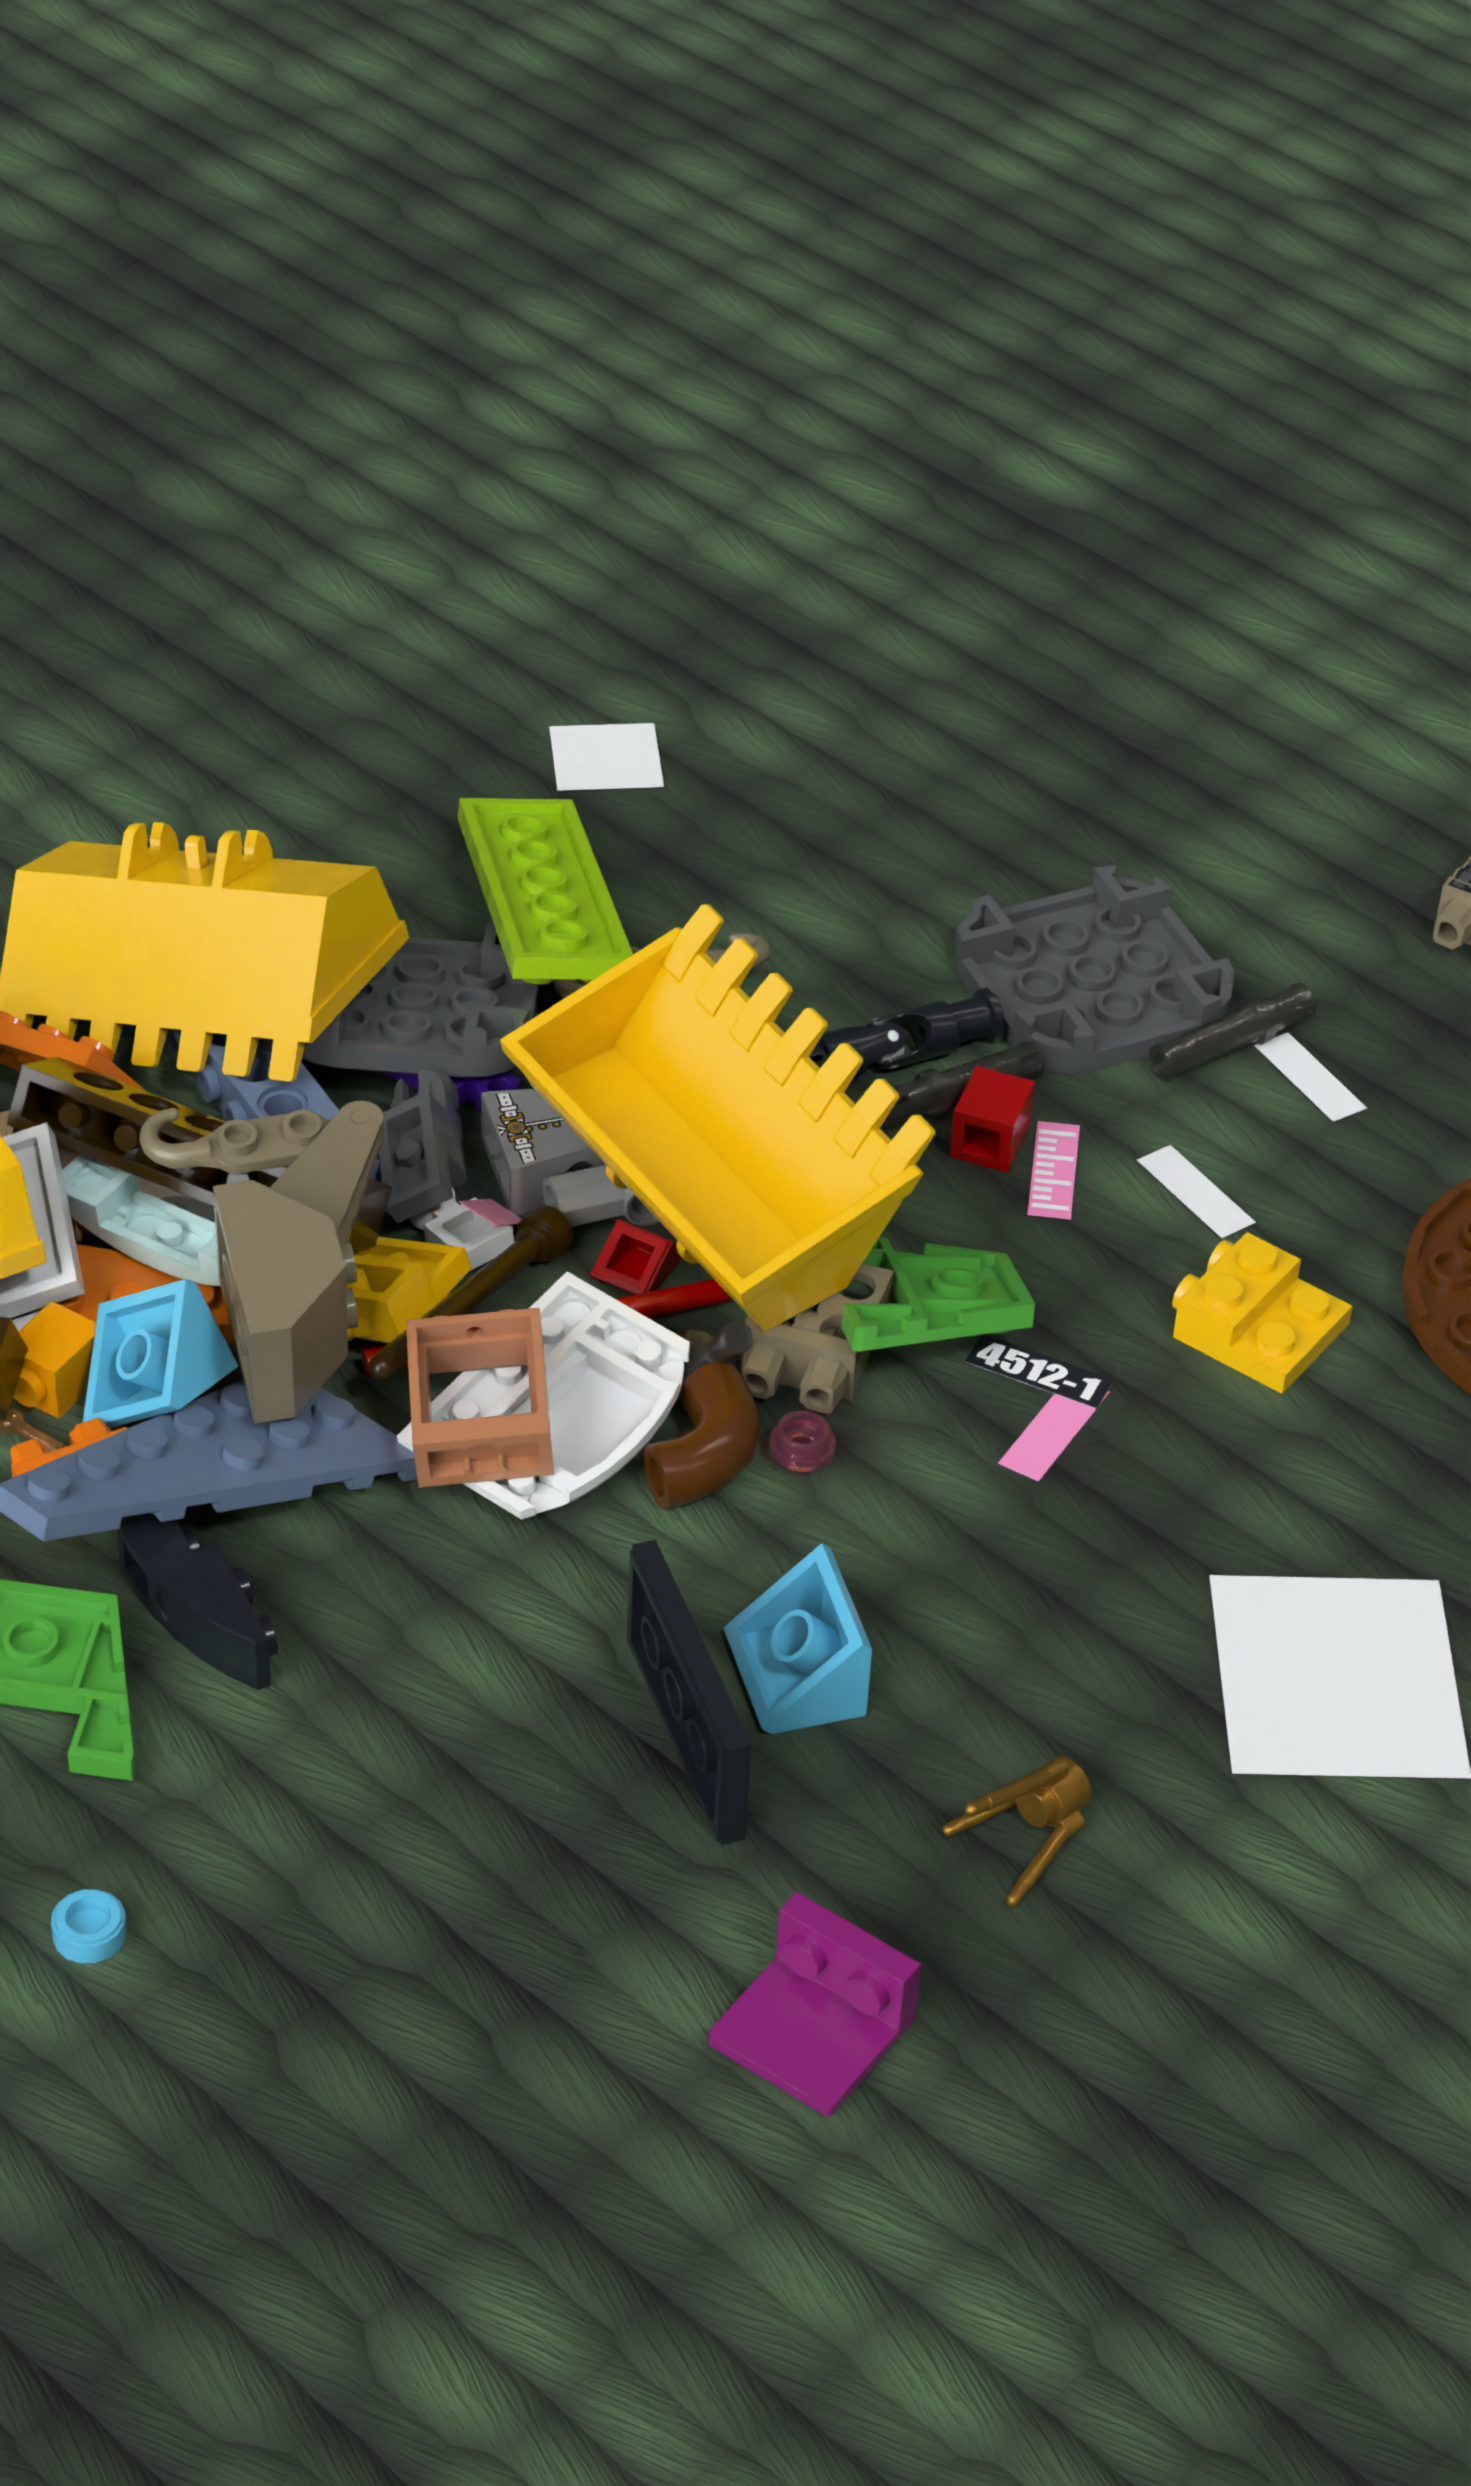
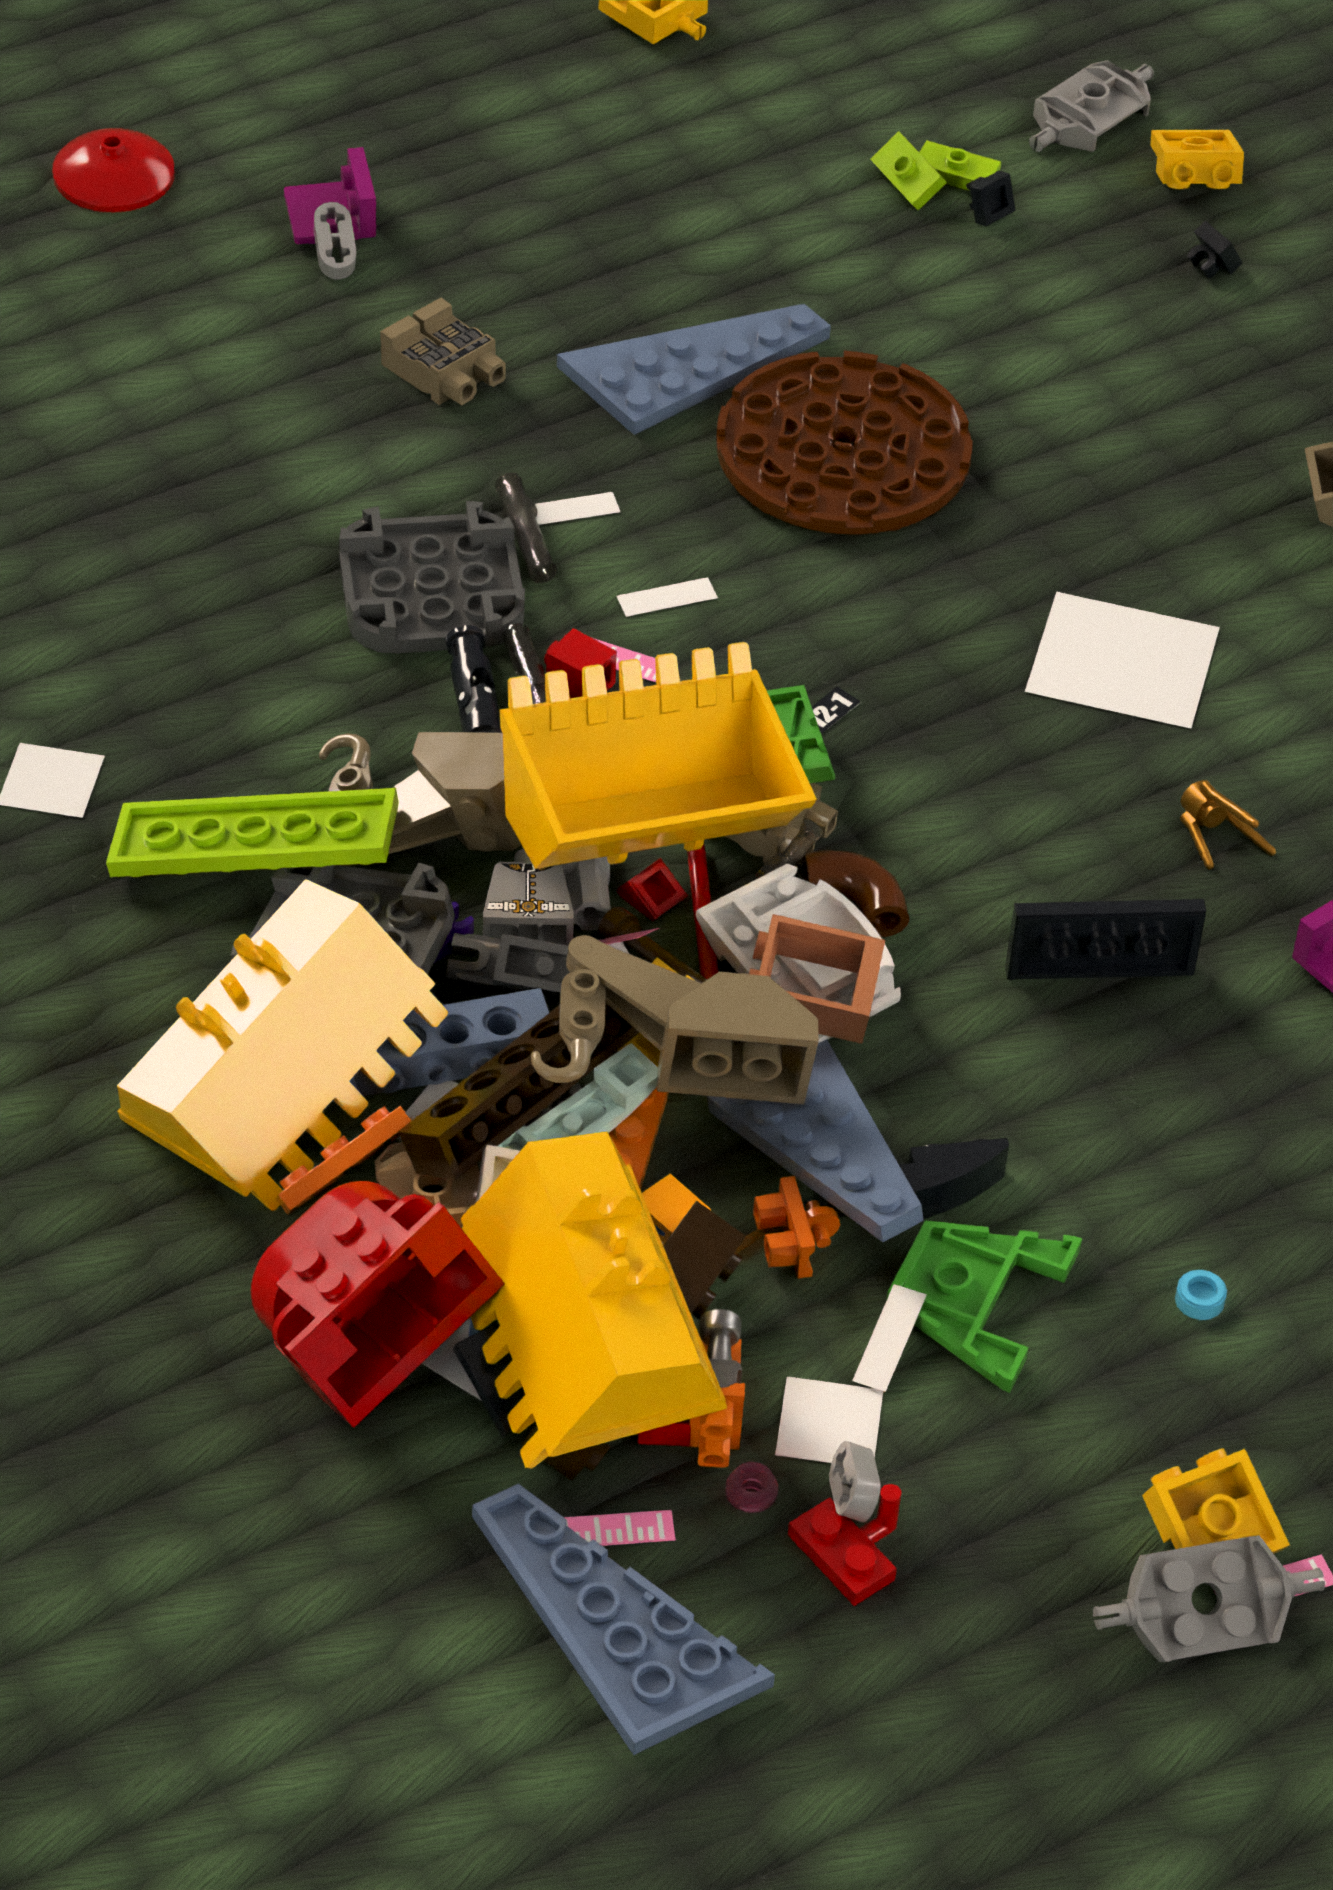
camera: 75 degrees left, 5 degrees up
medium azure slope [83,1279,238,1428] -> none
medium azure slope [723,1543,872,1734] -> none
clear pink plate [769,1411,836,1472] -> none
bright pink sticker [998,1390,1111,1482] -> none
yellow plate [1172,1232,1353,1394] -> none

